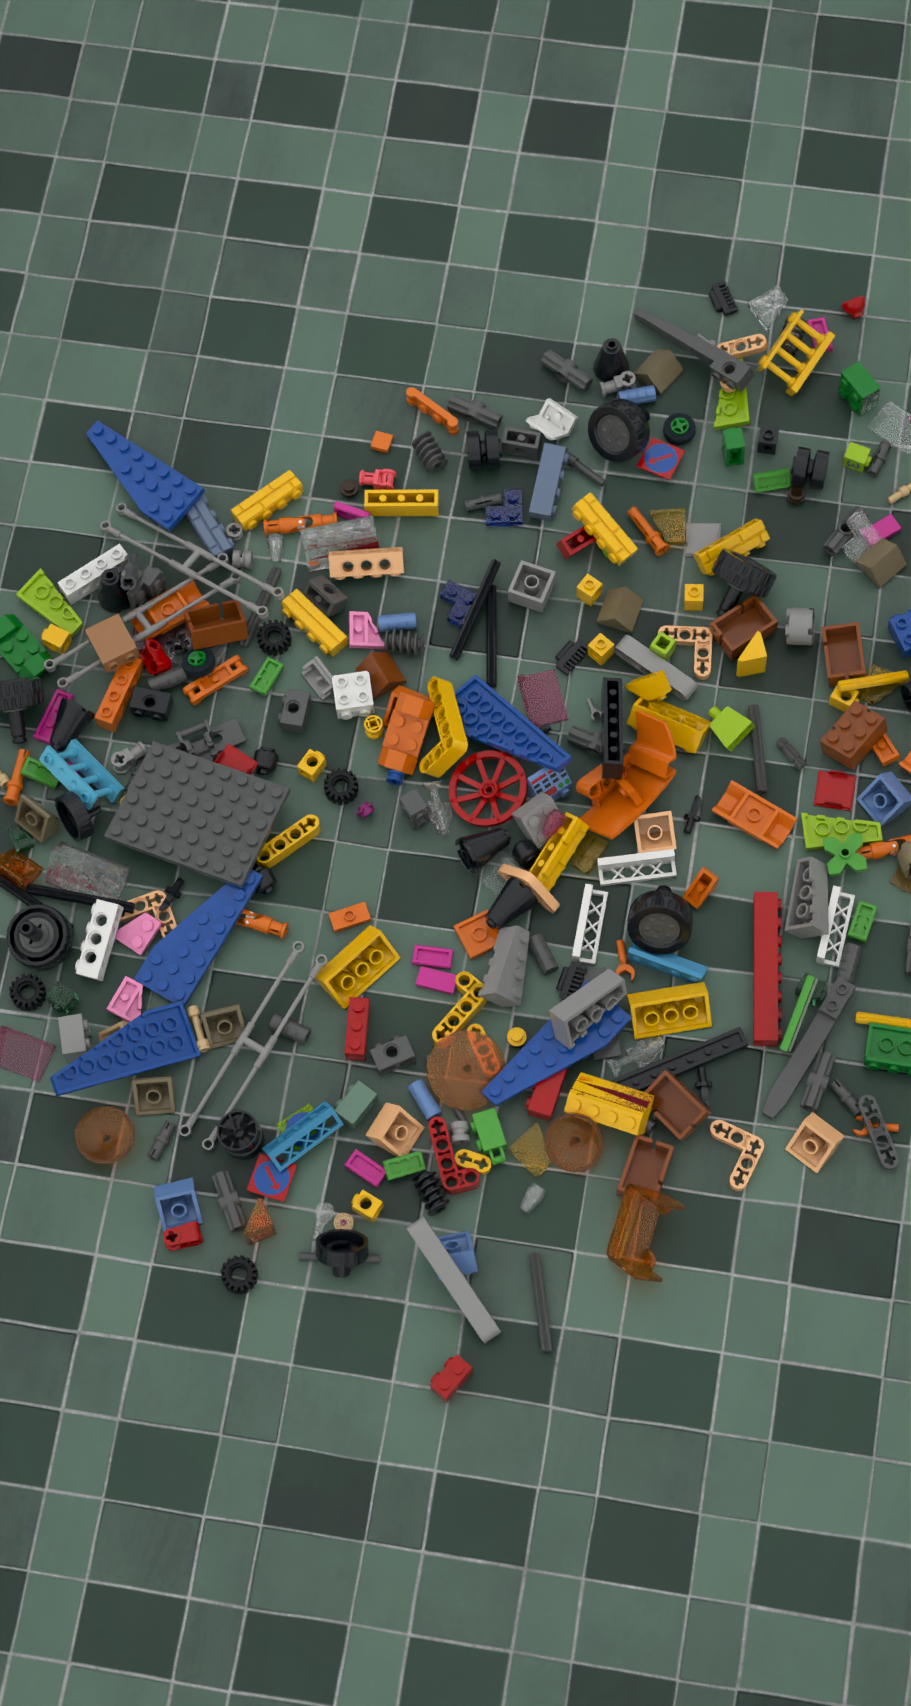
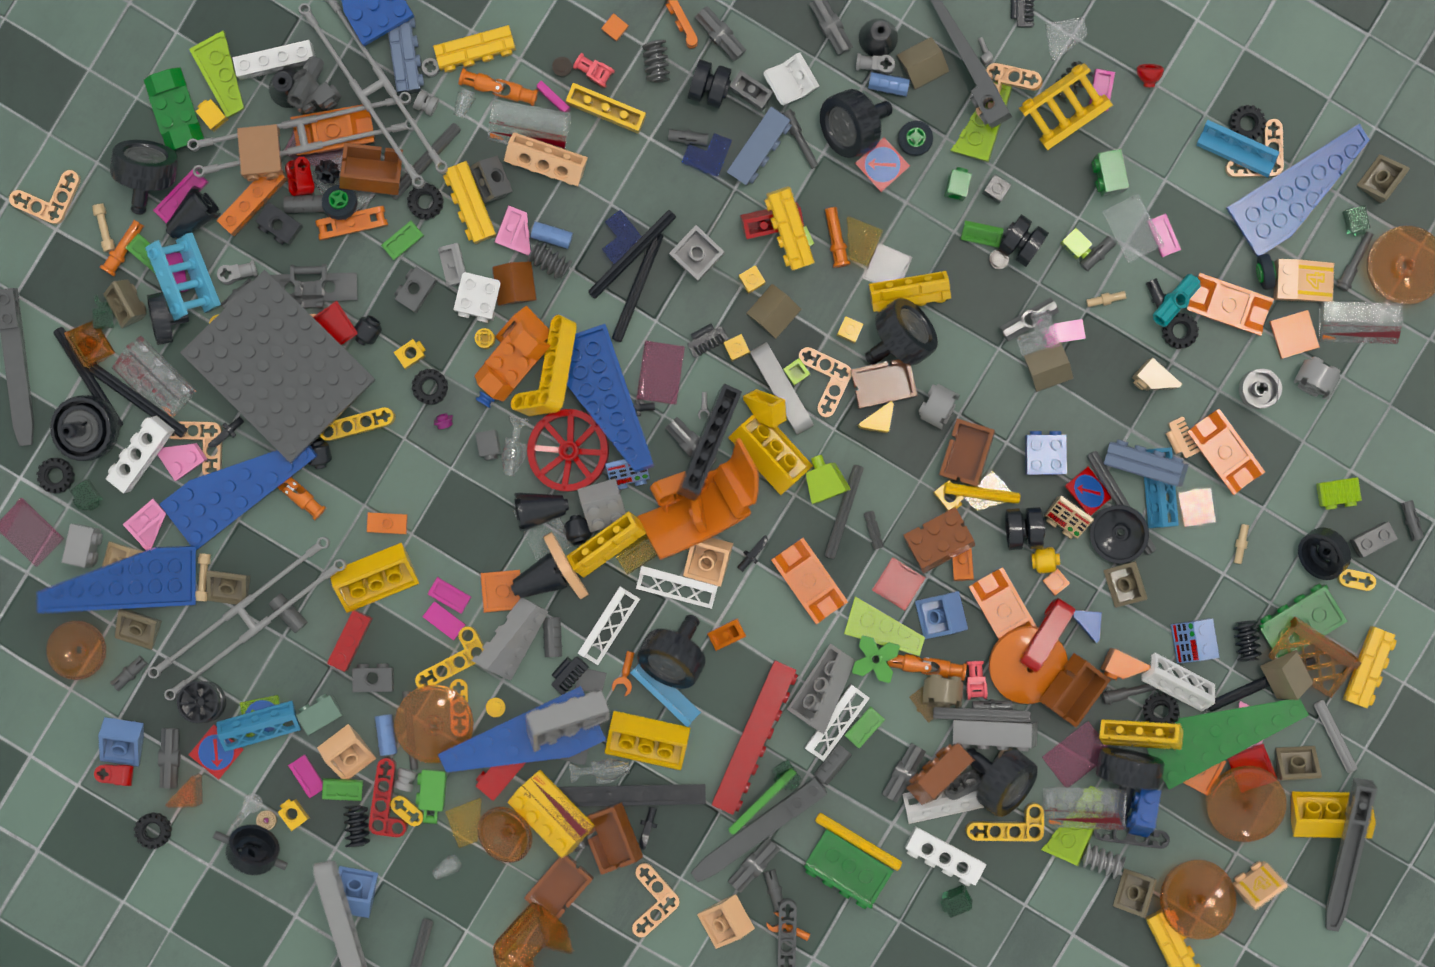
camera: 15 degrees right, 20 degrees up
clear pink cone [541,809,567,839] -> none

